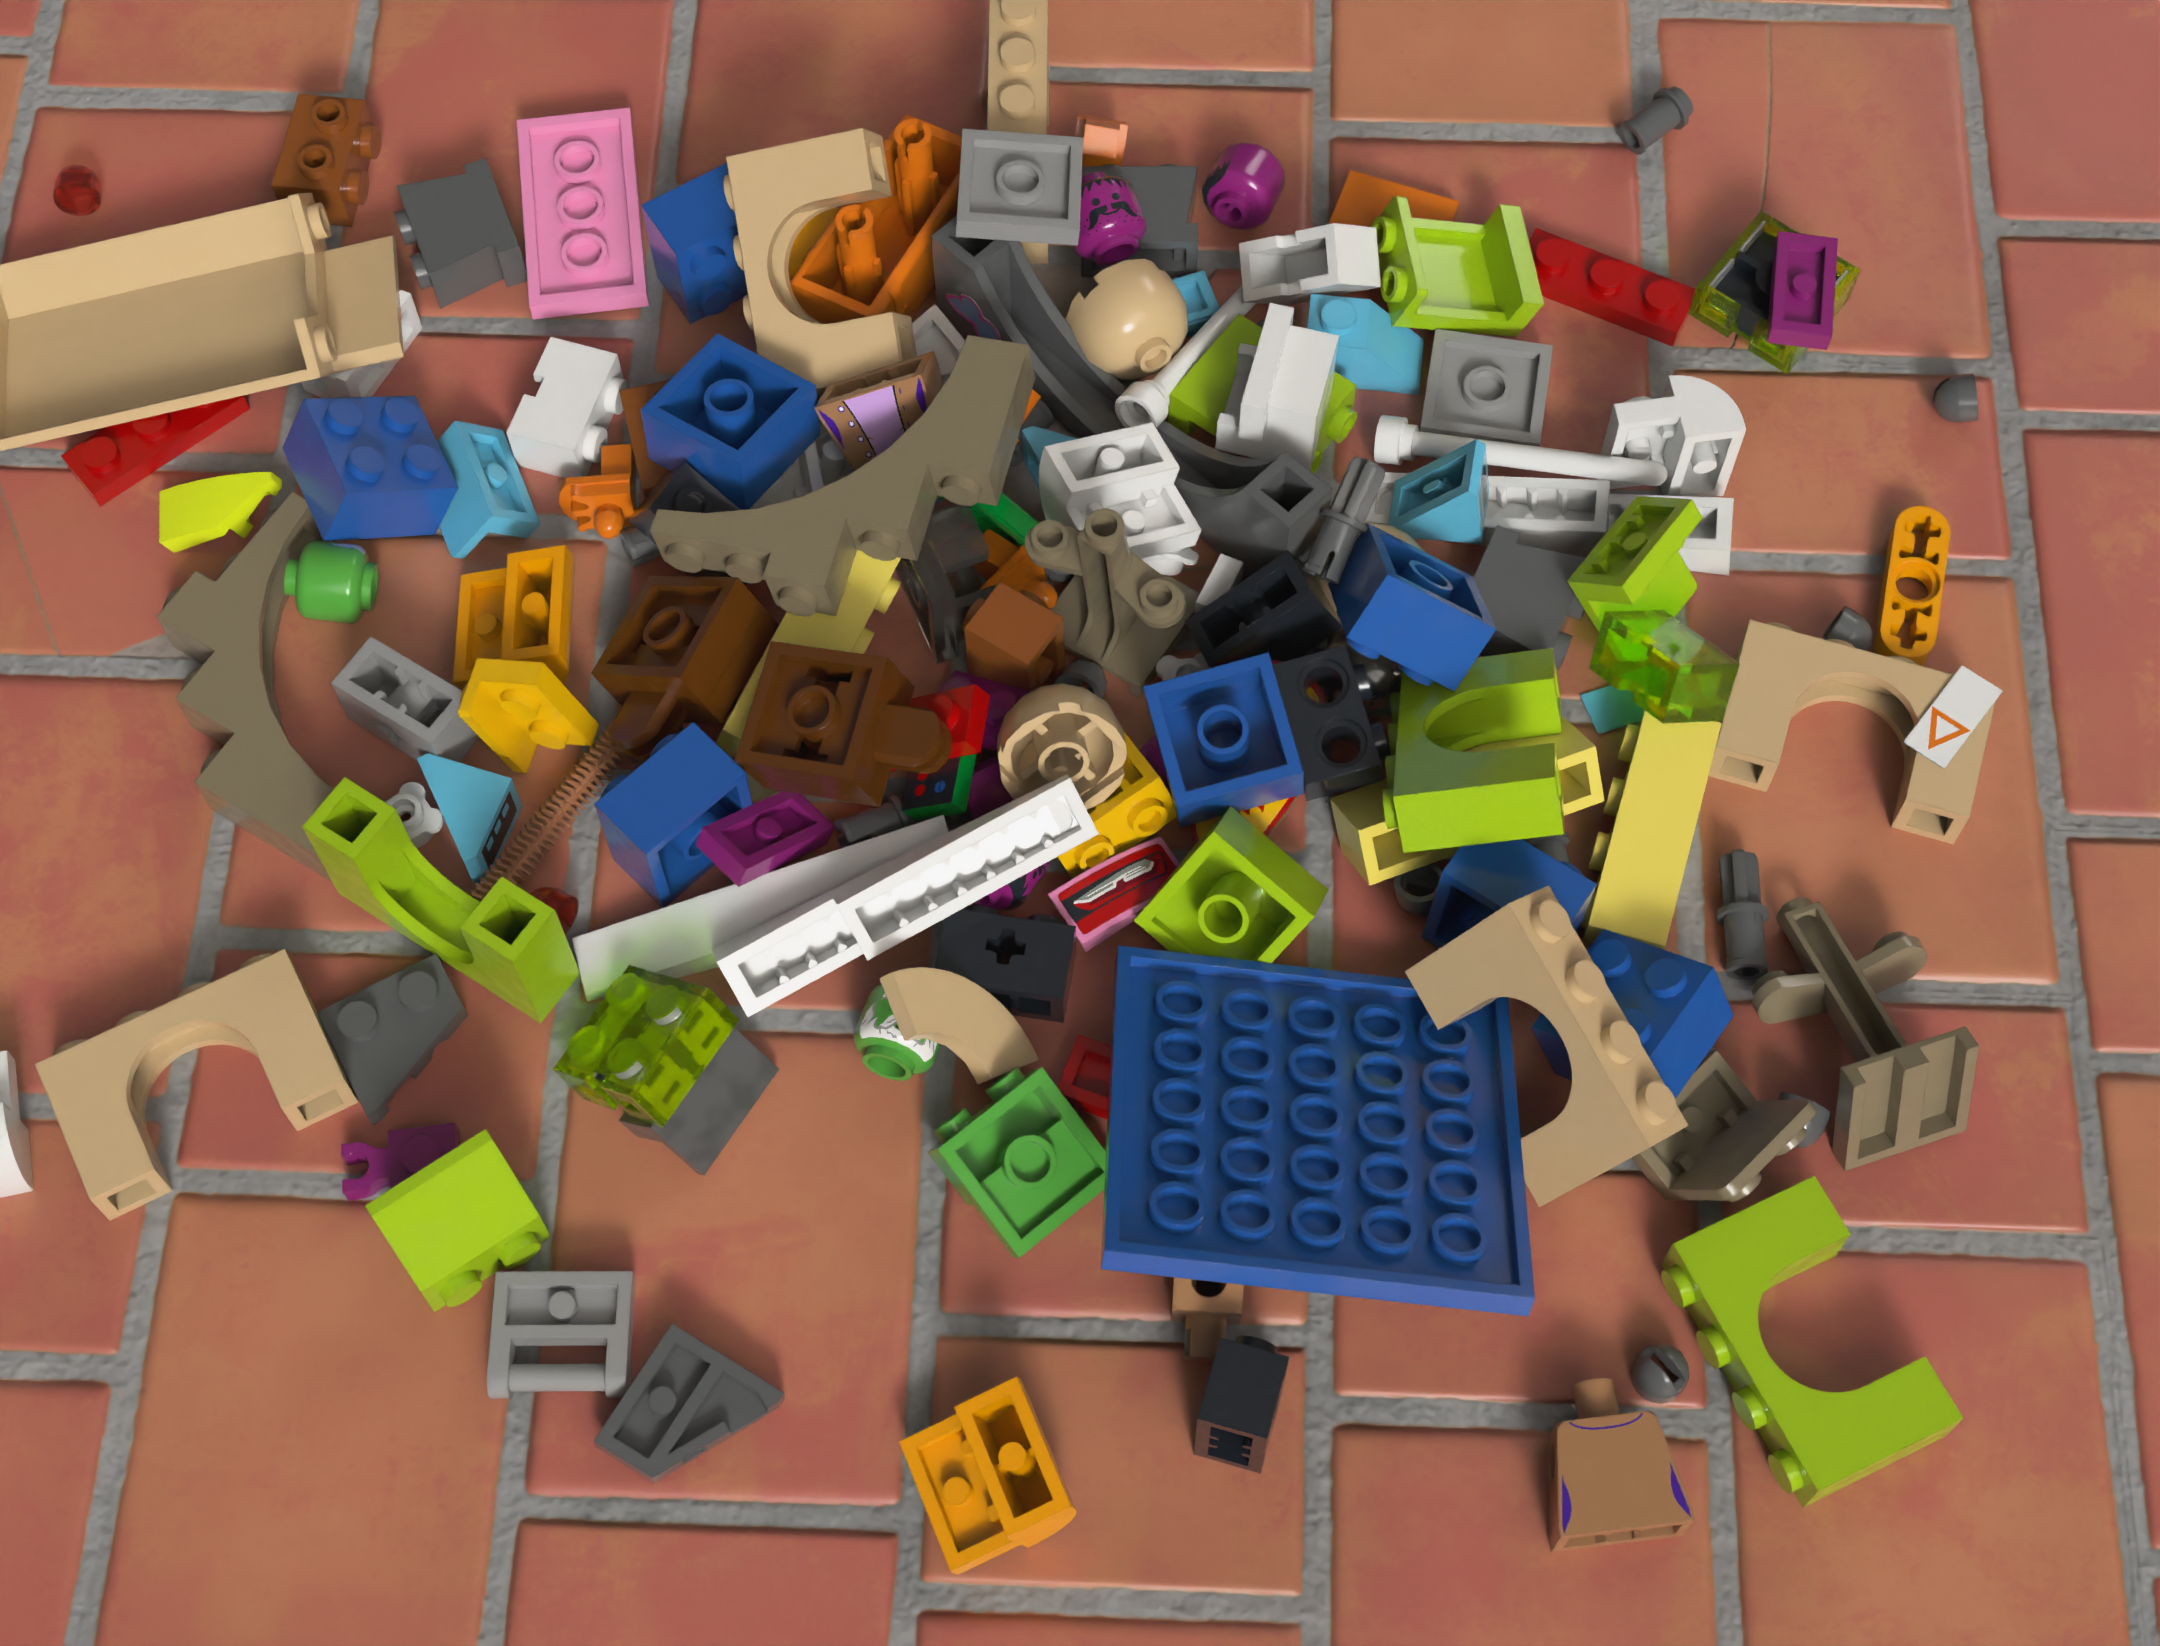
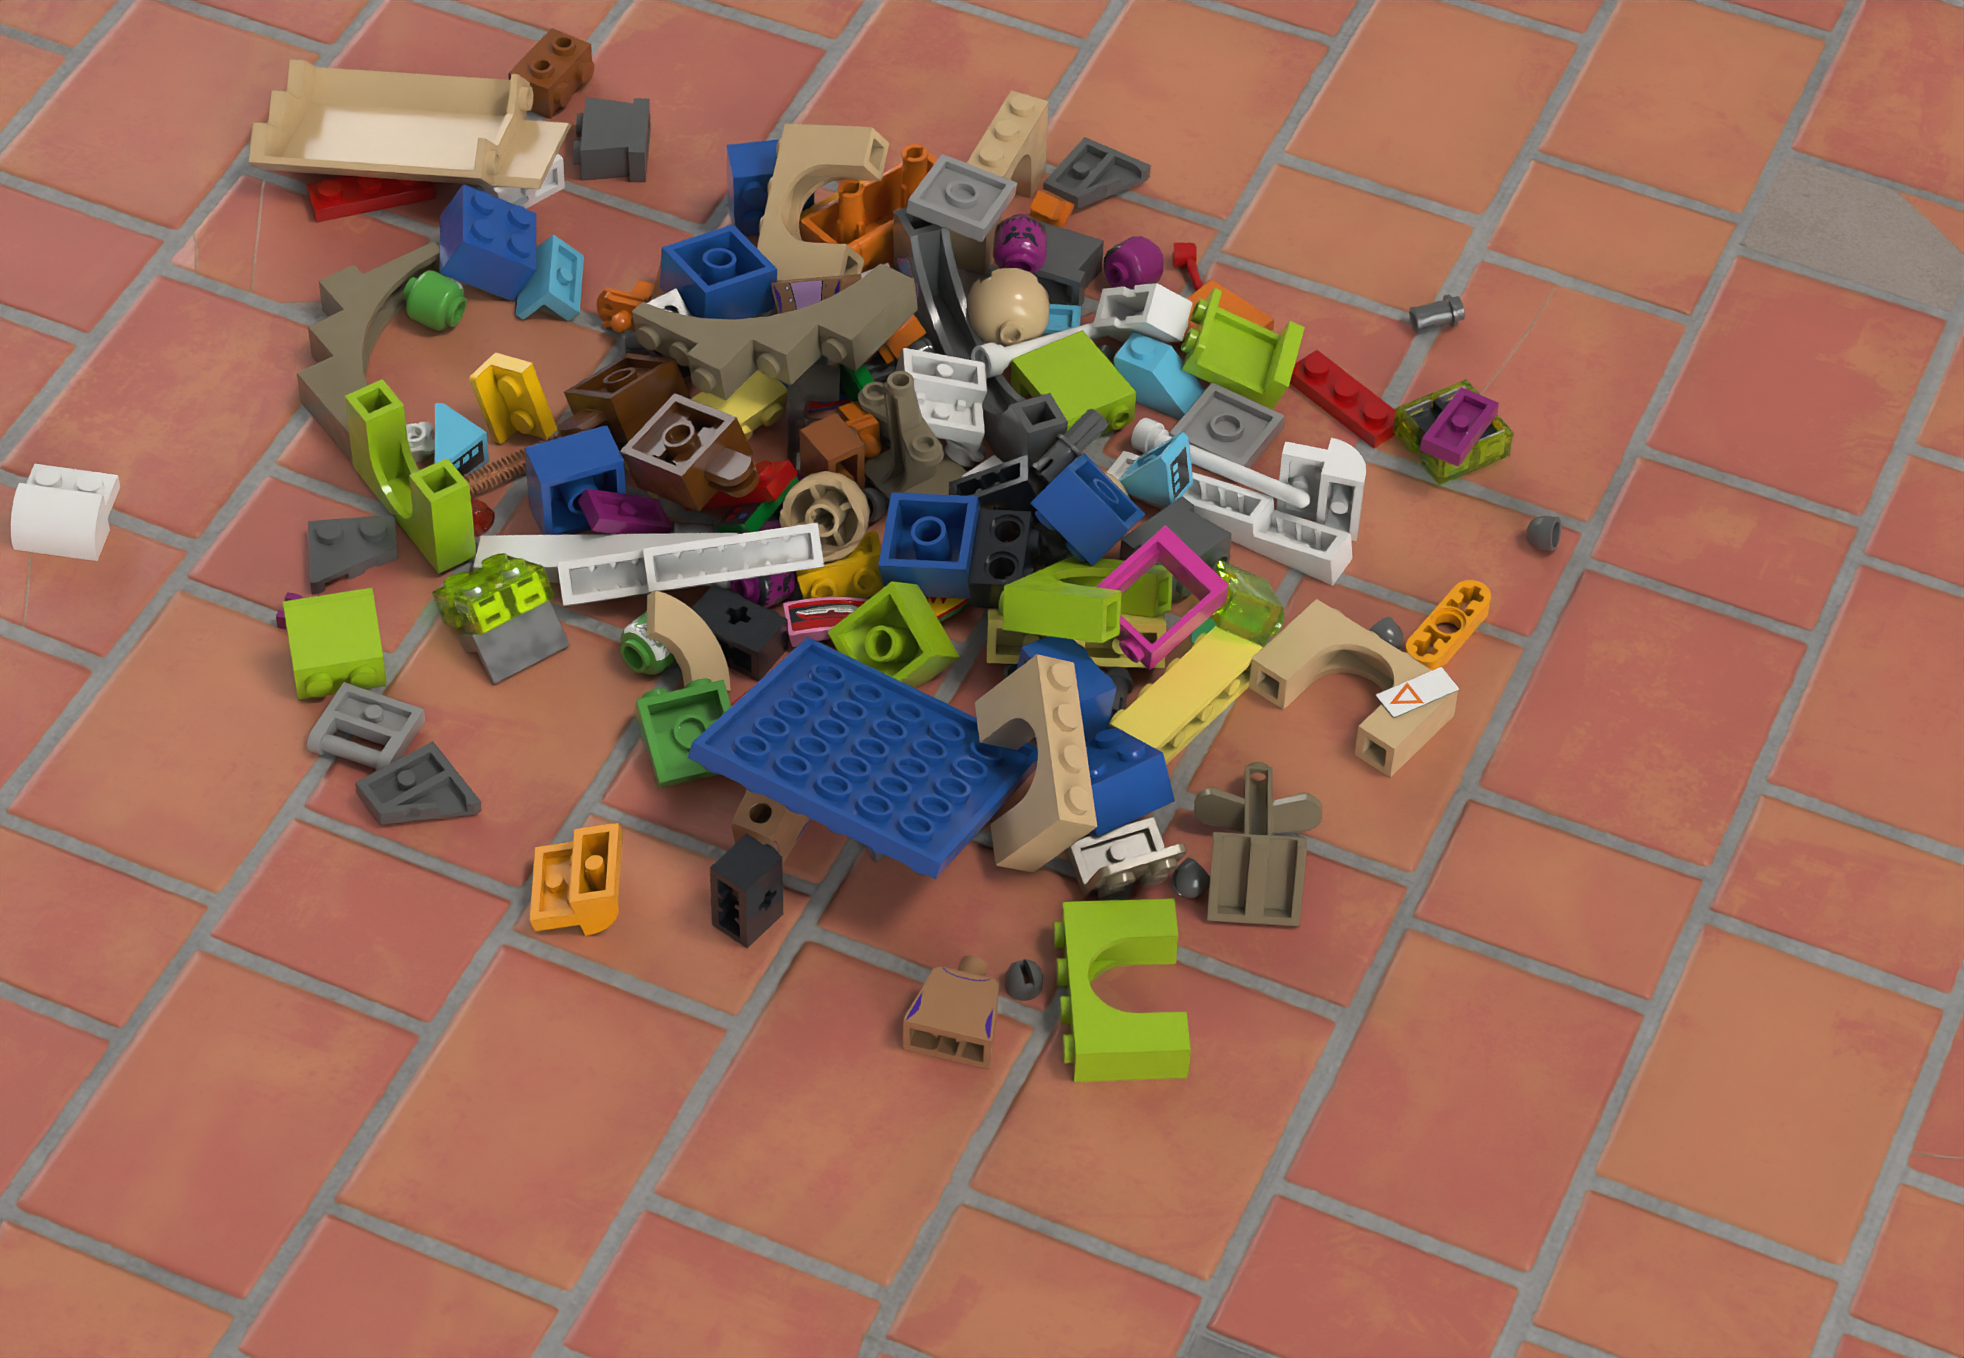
camera: 20 degrees right, 15 degrees down
tan arch [35,949,359,1221] -> none
clear red hinge [53,164,102,216] -> none
neon yellow slope [159,472,282,553] -> none
light grey brick [331,636,480,762] -> none
light orange brick [453,545,575,691] -> none
white brick [506,337,629,478] -> none
bright pink plate [517,107,649,320] -> none
white plate [1215,303,1339,470] -> none
lime bracket [1567,496,1703,669] -> none
dark grey axle [1716,849,1769,980] -> none
none -> dark grey wing [1043,137,1151,209]
none -> dark pink window [1096,525,1229,670]
none -> red hand [1172,242,1204,292]

